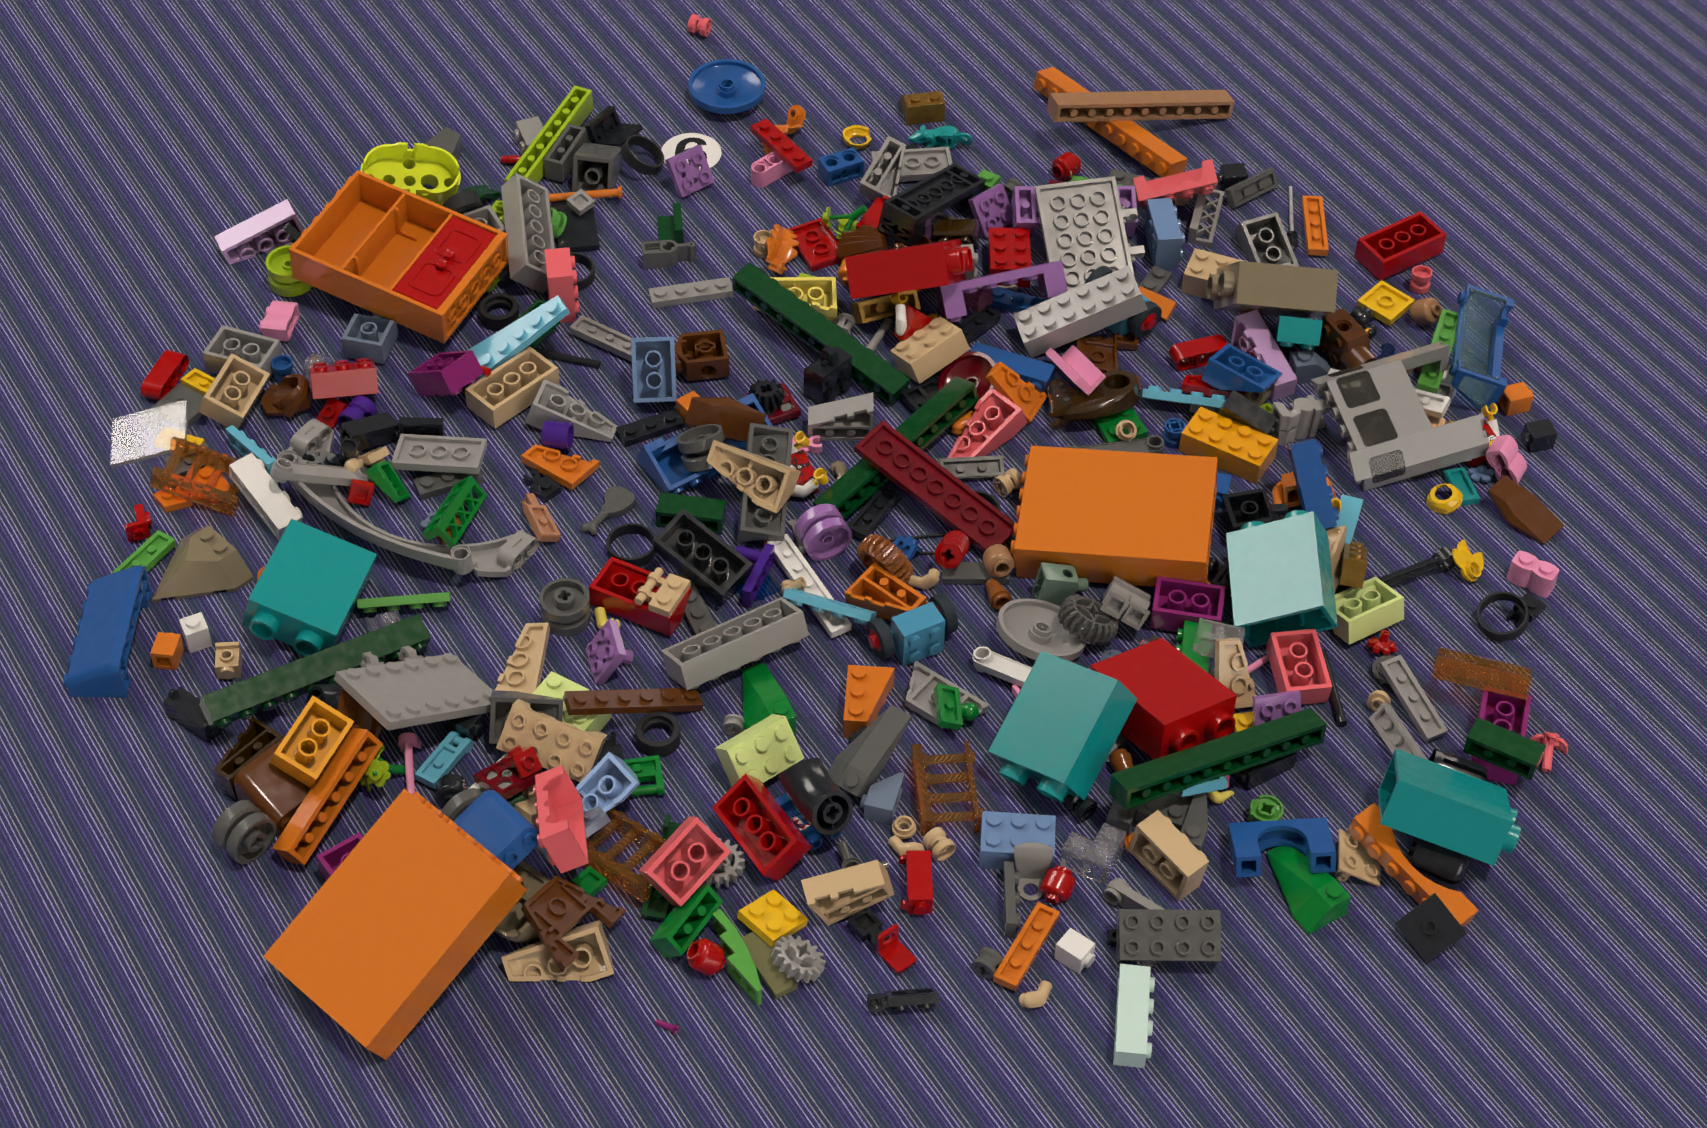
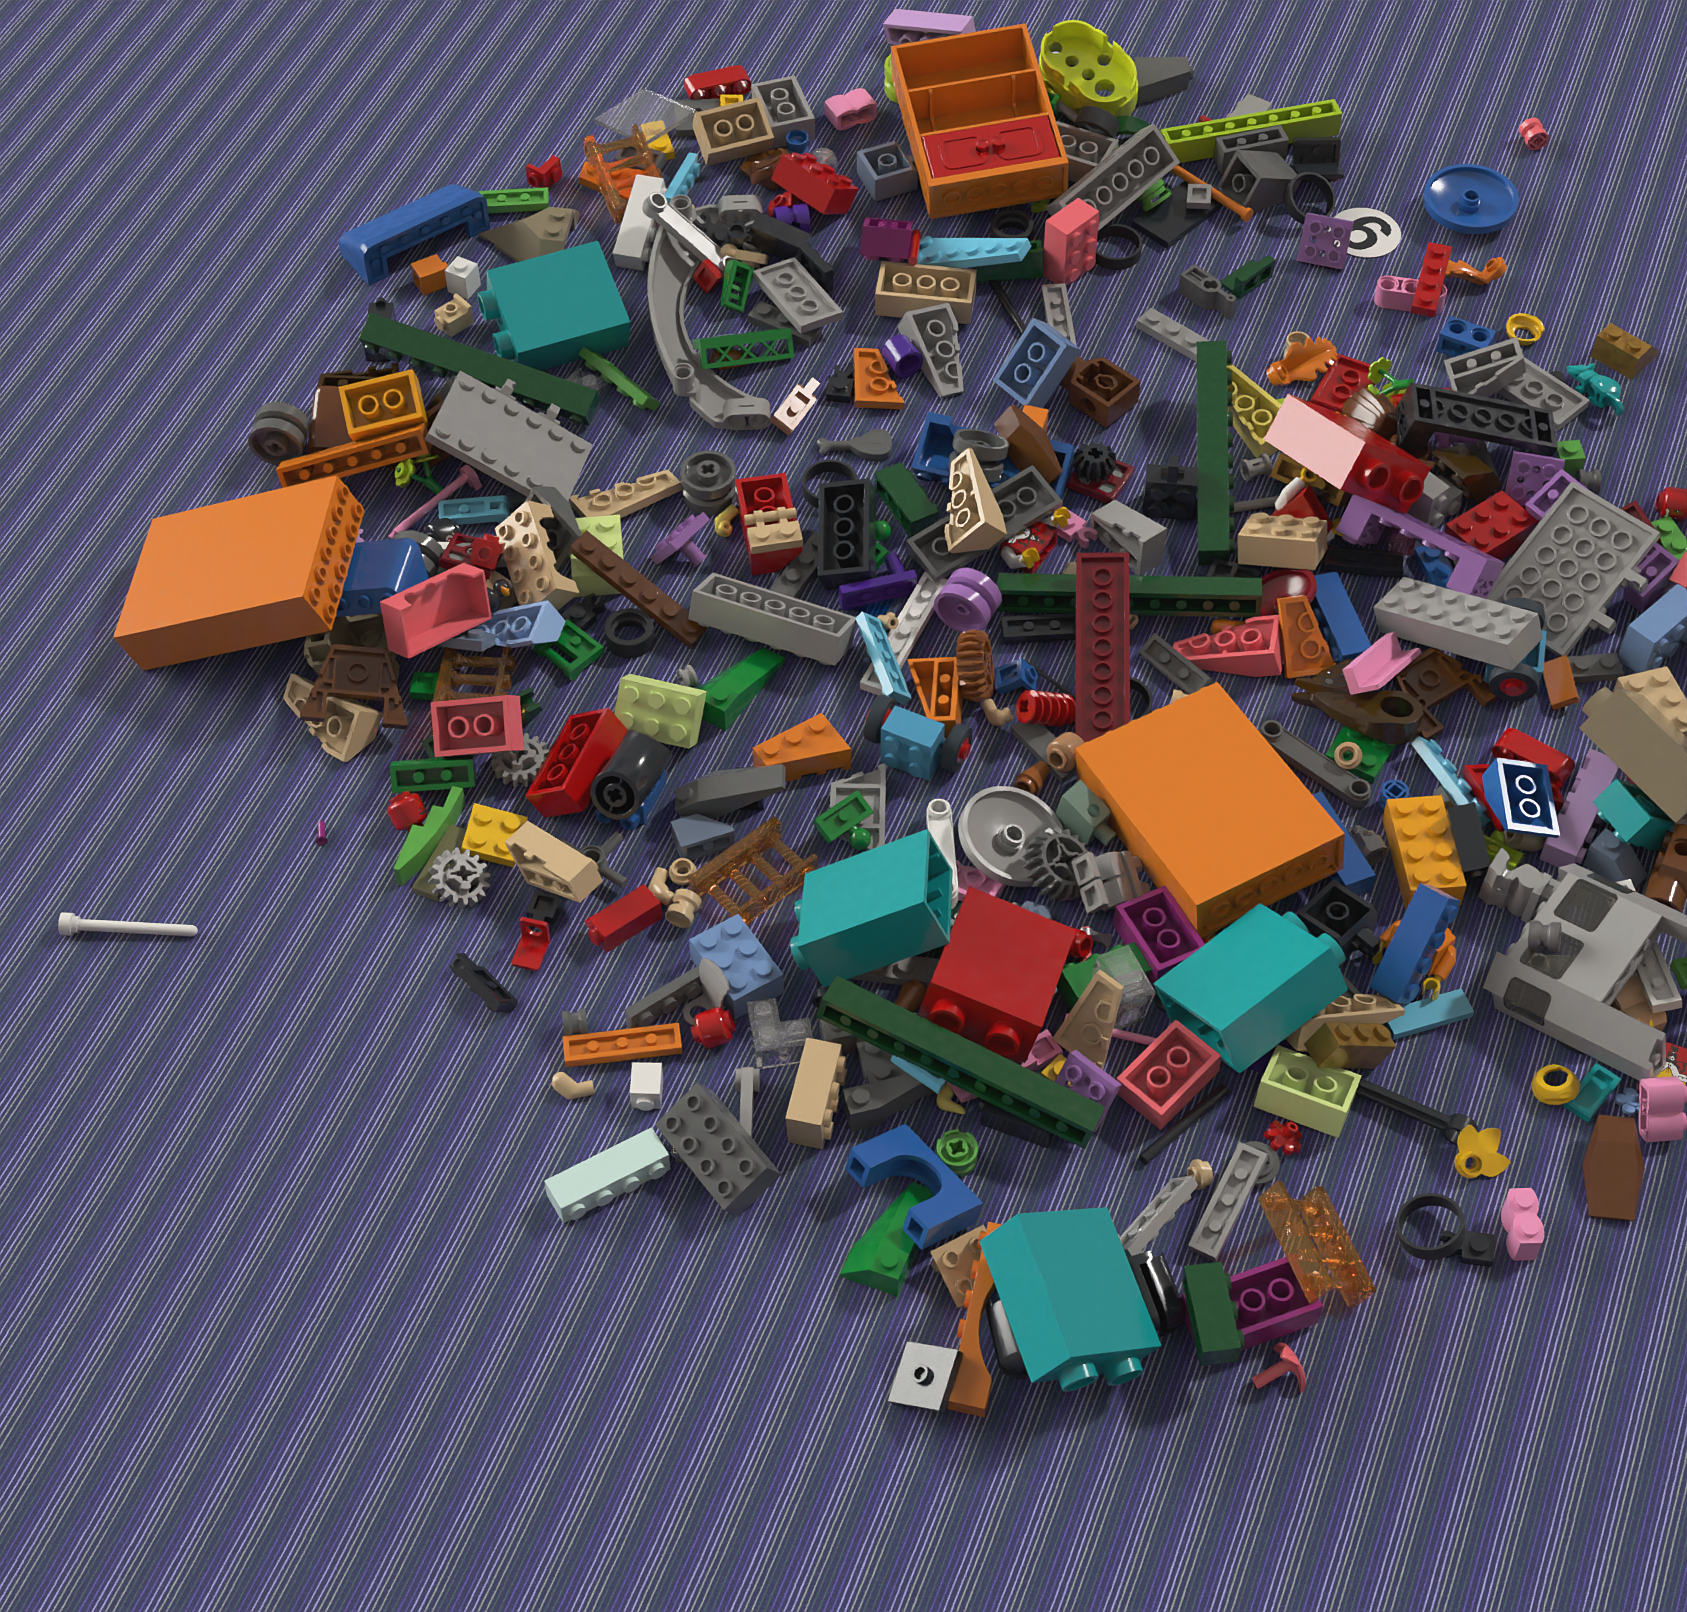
camera: 55 degrees right, 5 degrees up
black plate [616,408,684,447] -> none
none -> flat silver wheel [1528,920,1562,952]

